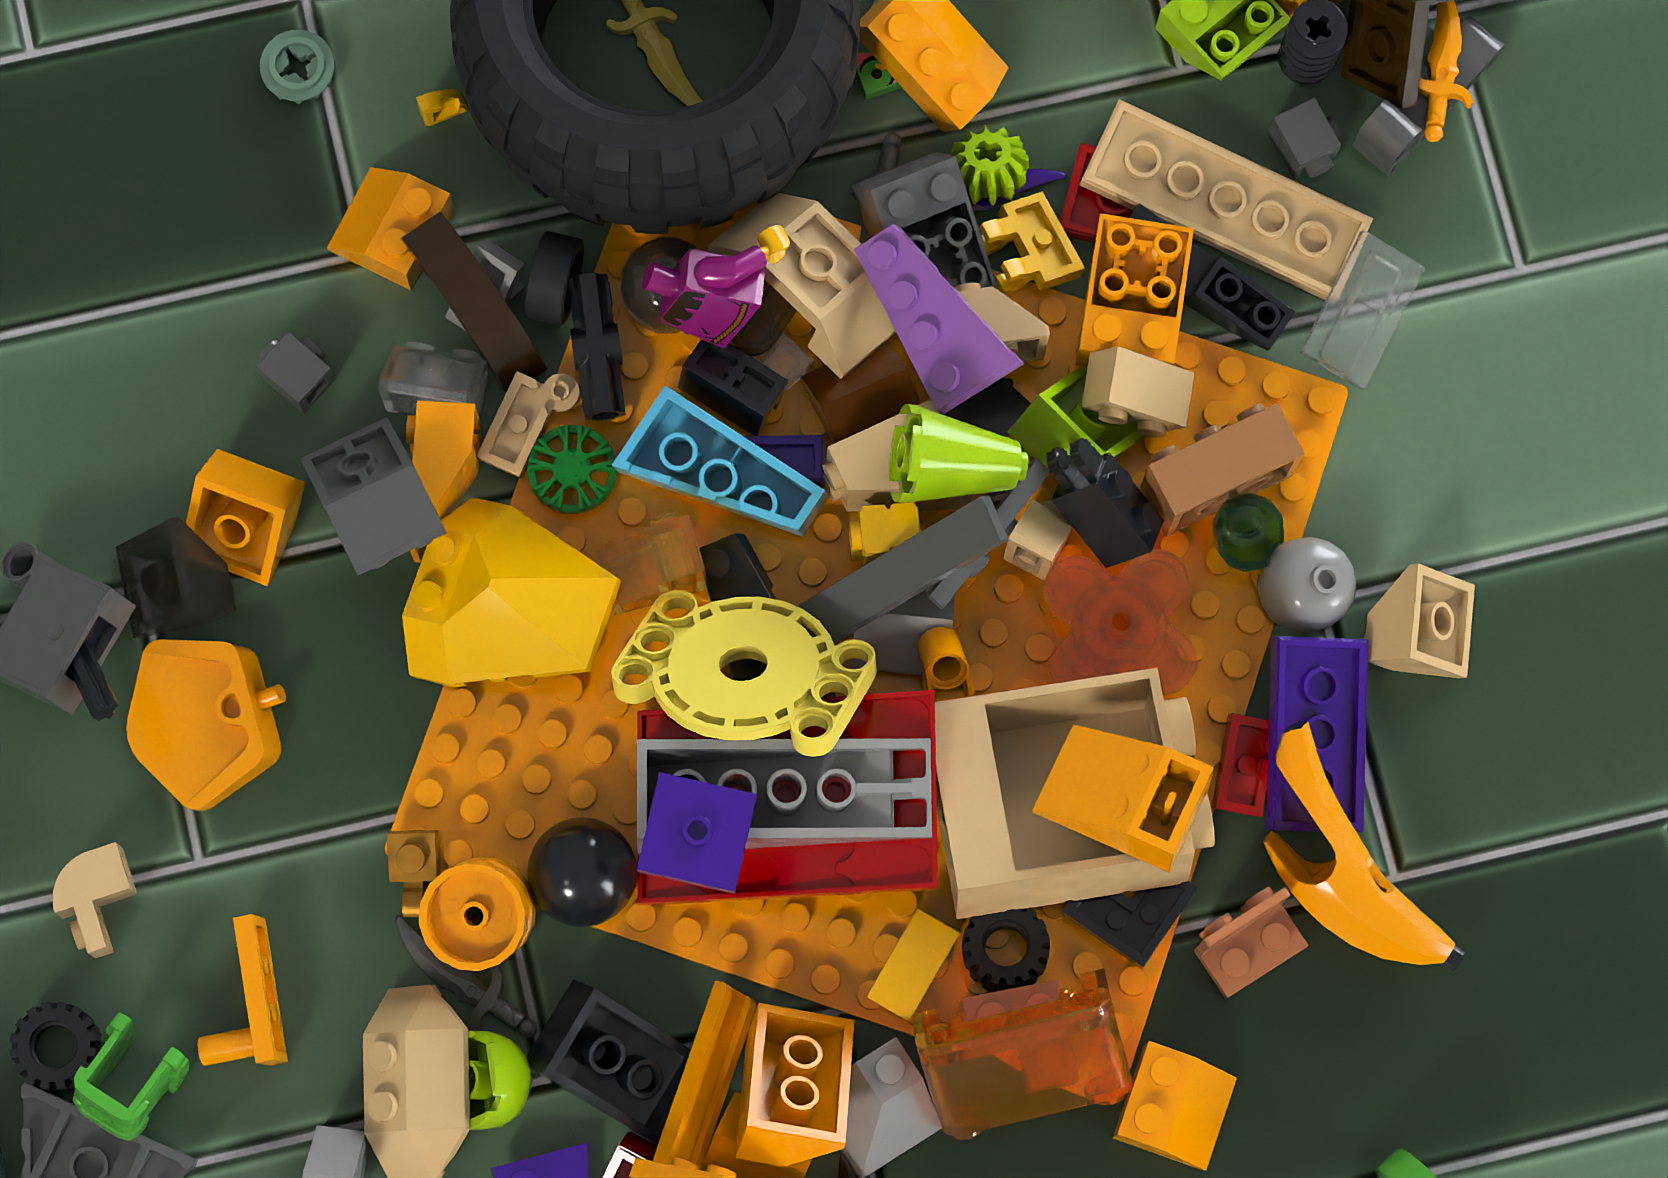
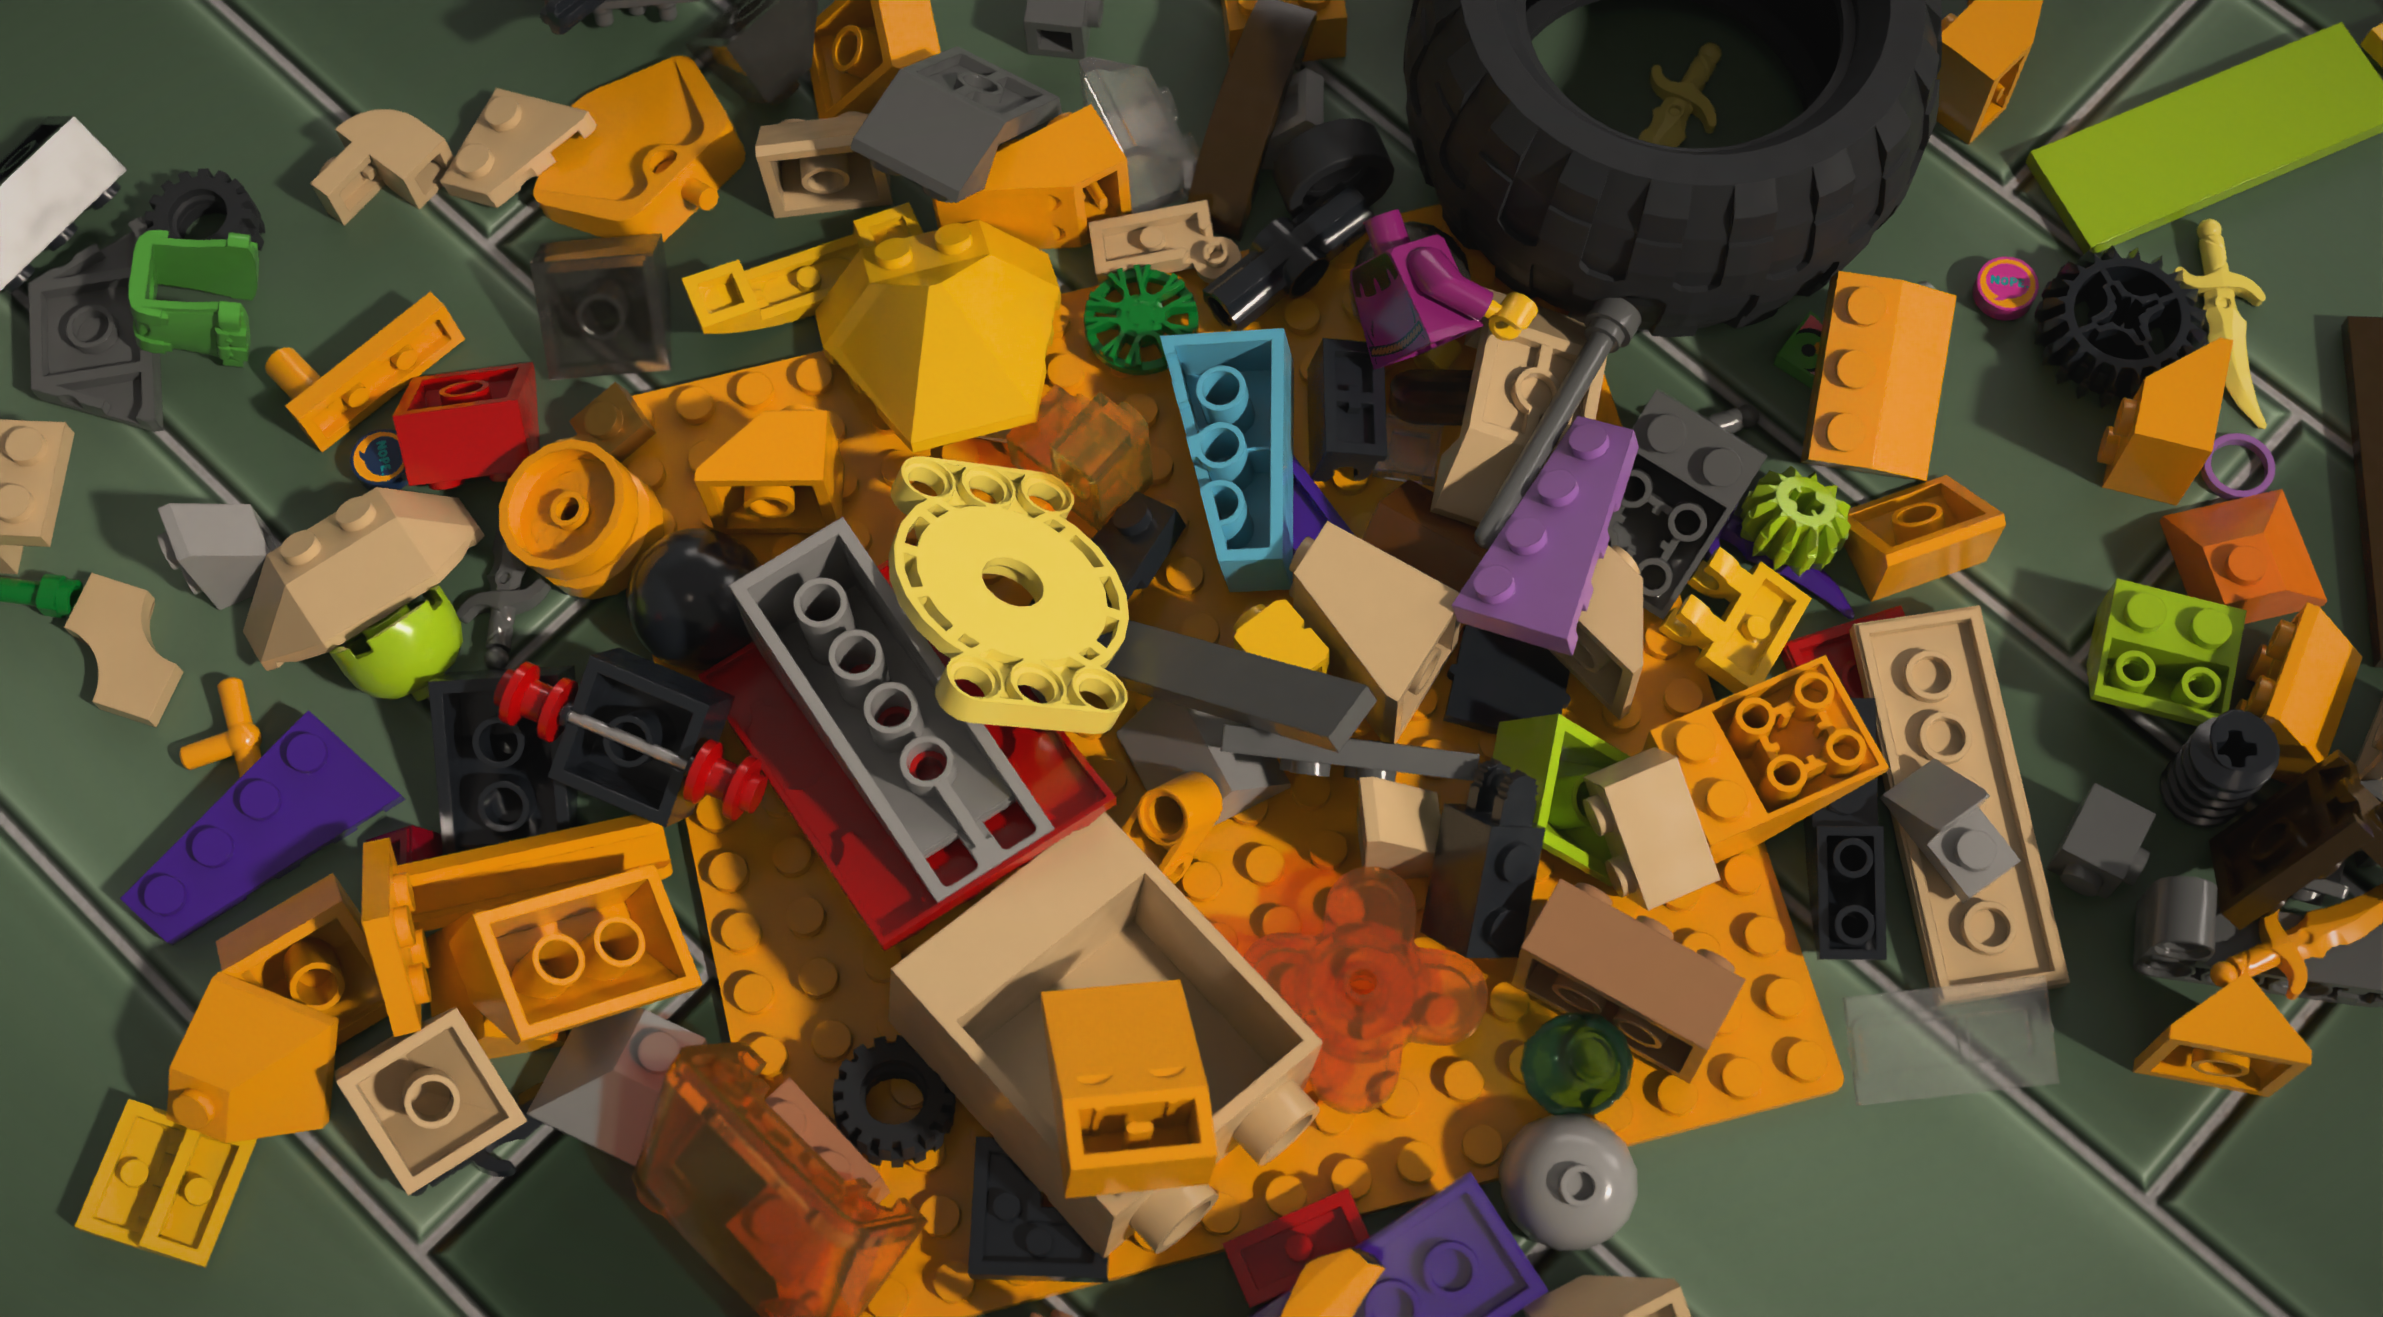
camera: 65 degrees right, 10 degrees down
dark purple plate [637,772,757,894] -> none
yellow slope [867,907,961,1022] -> none
lime cone [889,404,1028,503] -> none
none -> dark blue tile [350,429,408,491]
none -> red slope [393,362,540,490]
none -> tan wing [440,88,597,208]
none -> black brick [494,647,768,827]
none -> clear smoke slope [530,233,672,380]
none -> yellow slope [681,202,923,334]
none -> light orange slope [694,405,844,534]
none -> tan slope [755,111,893,219]
none -> dark grey piece [1474,298,1641,549]
none -> light orange slope [1844,475,2006,602]
none -> light grey slope [1880,759,2021,903]
none -> light orange slope [2133,972,2312,1097]

